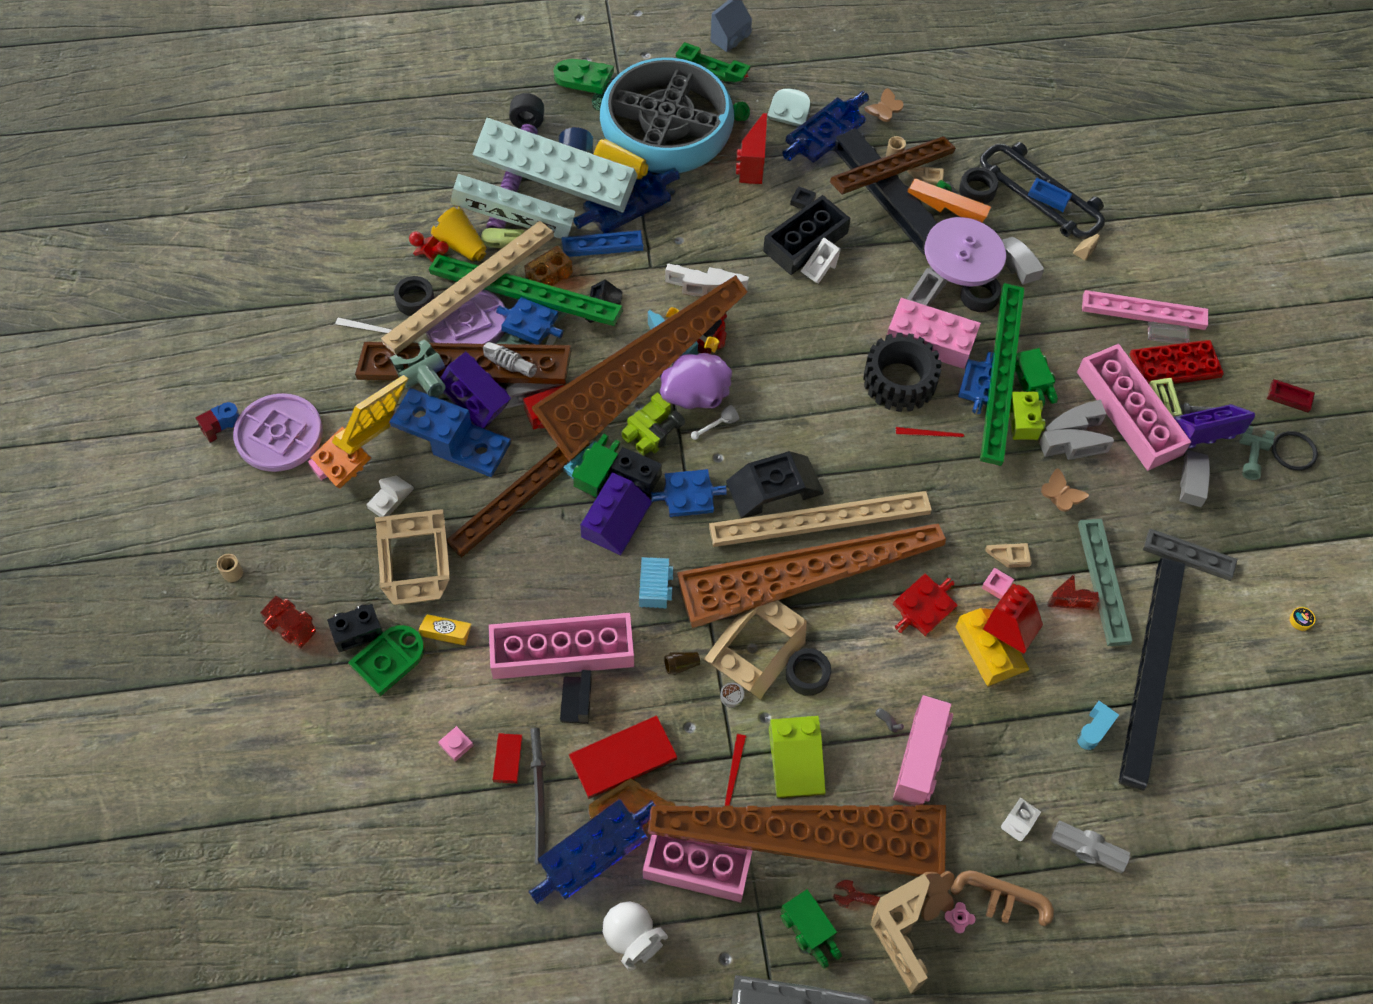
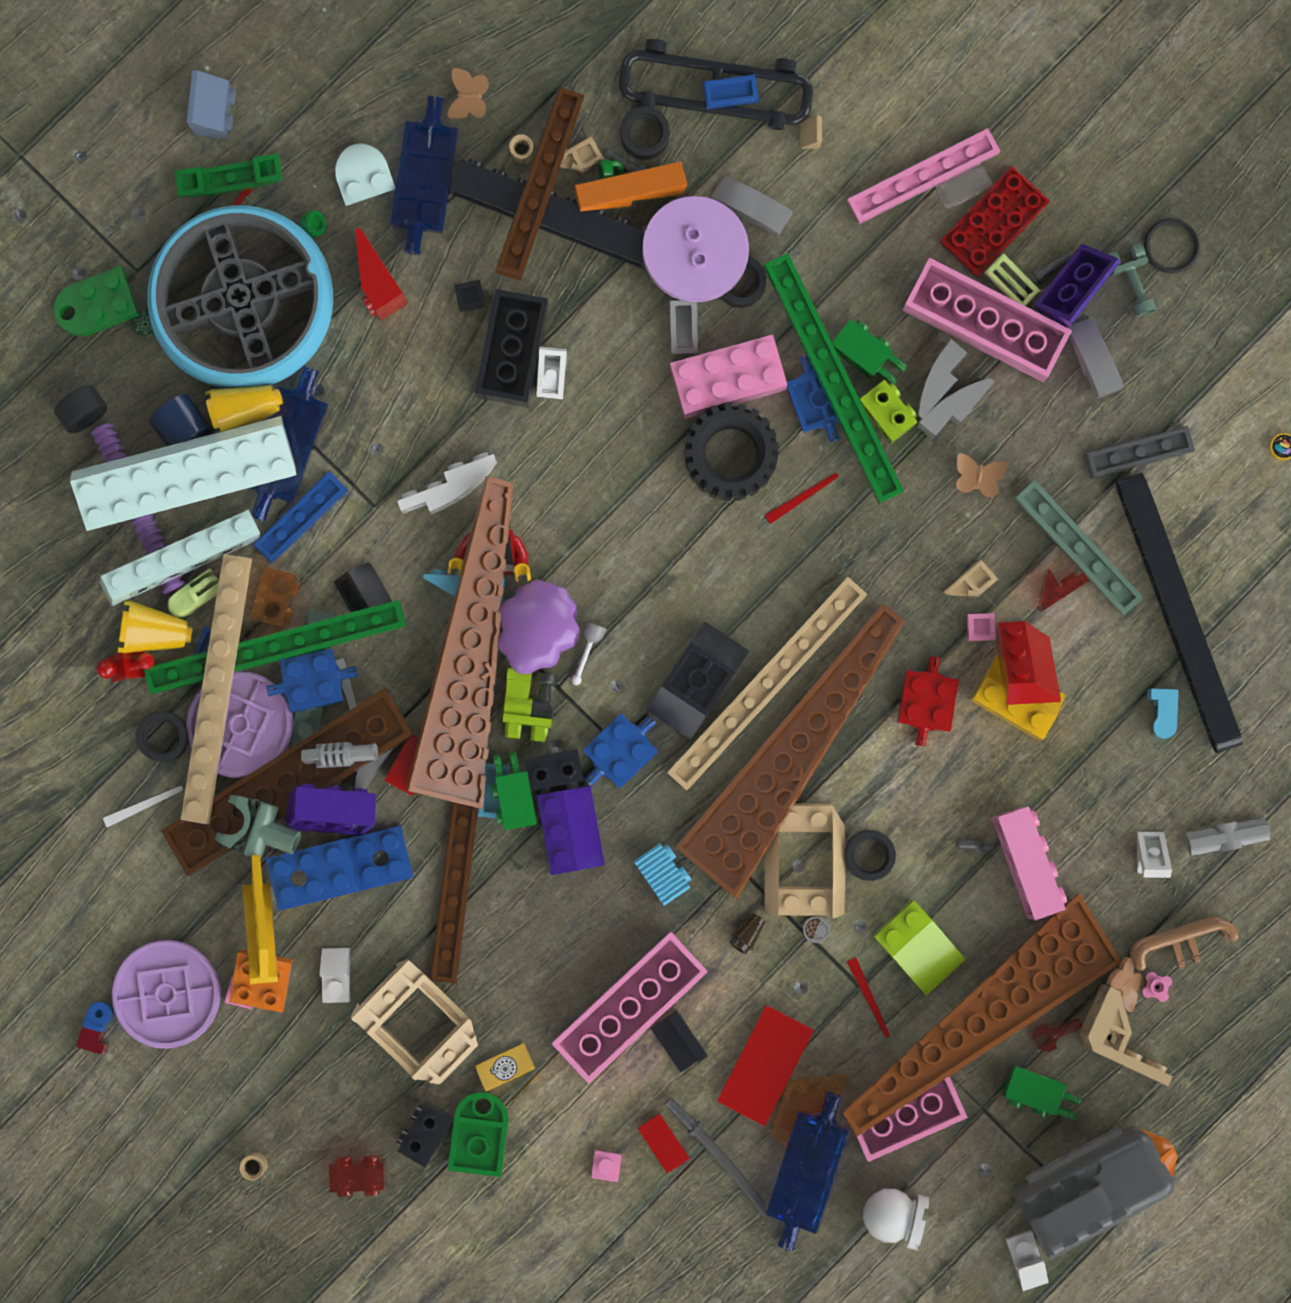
camera: 35 degrees left, 25 degrees up
dark red tile [1267,379,1315,413] -> none

